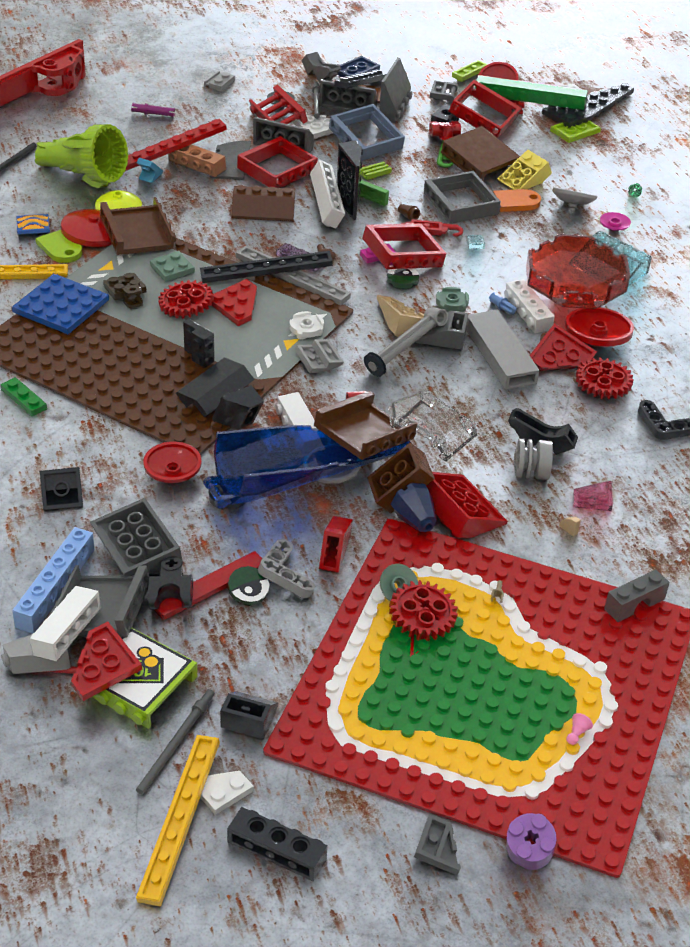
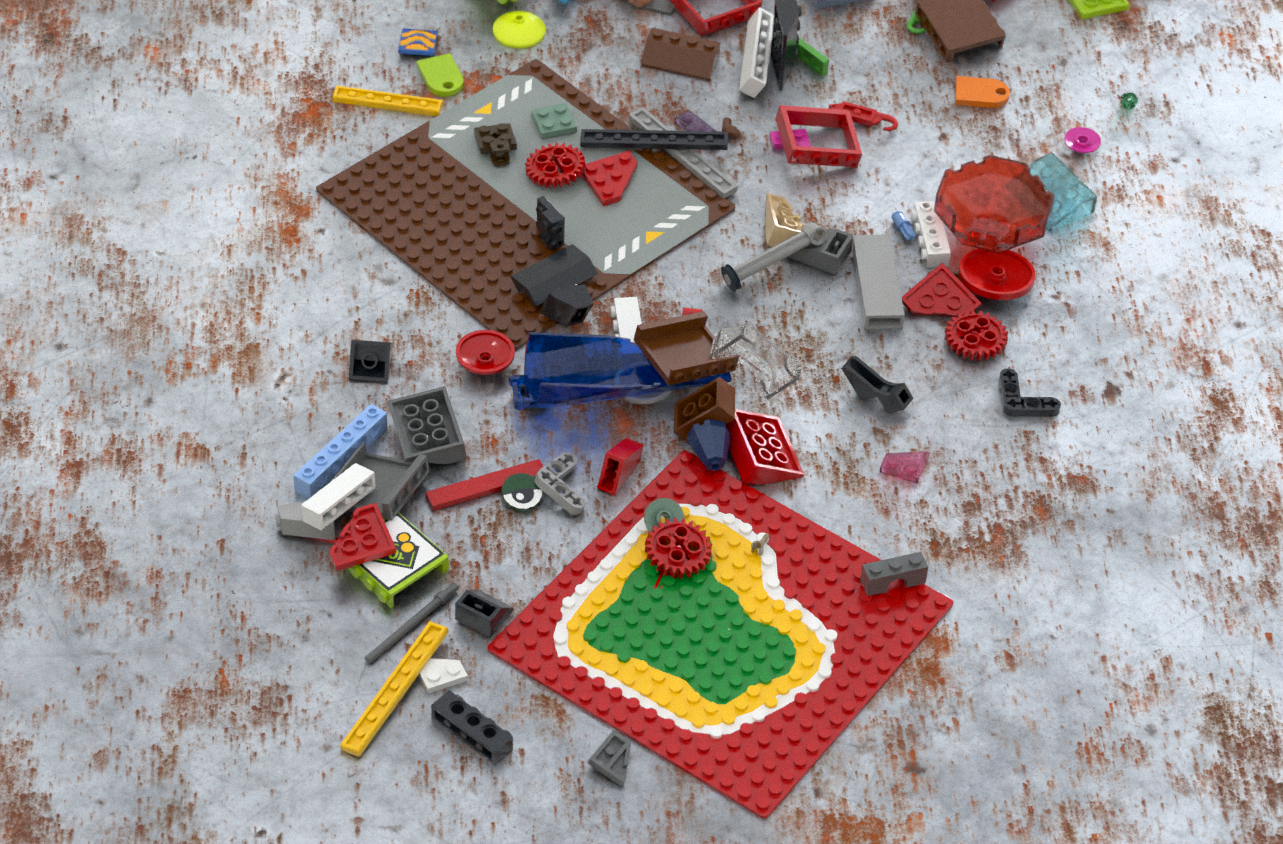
camera: 15 degrees right, 5 degrees up
green plate [0,377,47,417] -> none
blue plate [12,274,109,334] -> none
red dish [61,209,112,247] -> none
reddish brown panel [100,197,176,255] -> none
black piece [147,556,193,610] -> none
white plate [289,311,324,340] -> none
light grey slope [295,339,344,374] -> none
lime tile [360,161,392,180] -> none
dark green tile [387,268,419,289] -> none
reddish brown cone [398,204,420,221] -> none
dark grey window [424,171,501,224] -> none
sand green plate [436,287,469,312] -> none
clear light blue plate [466,235,485,250] -> none
light yellow slope [497,150,552,190] -> none
medium lavender brick [506,813,556,870] -> none
light grey wheel [514,438,553,480] -> none
light grey dish [552,188,598,208] -> none
tan tile [559,517,581,537] -> none
bright pink piece [566,713,593,745] -> none

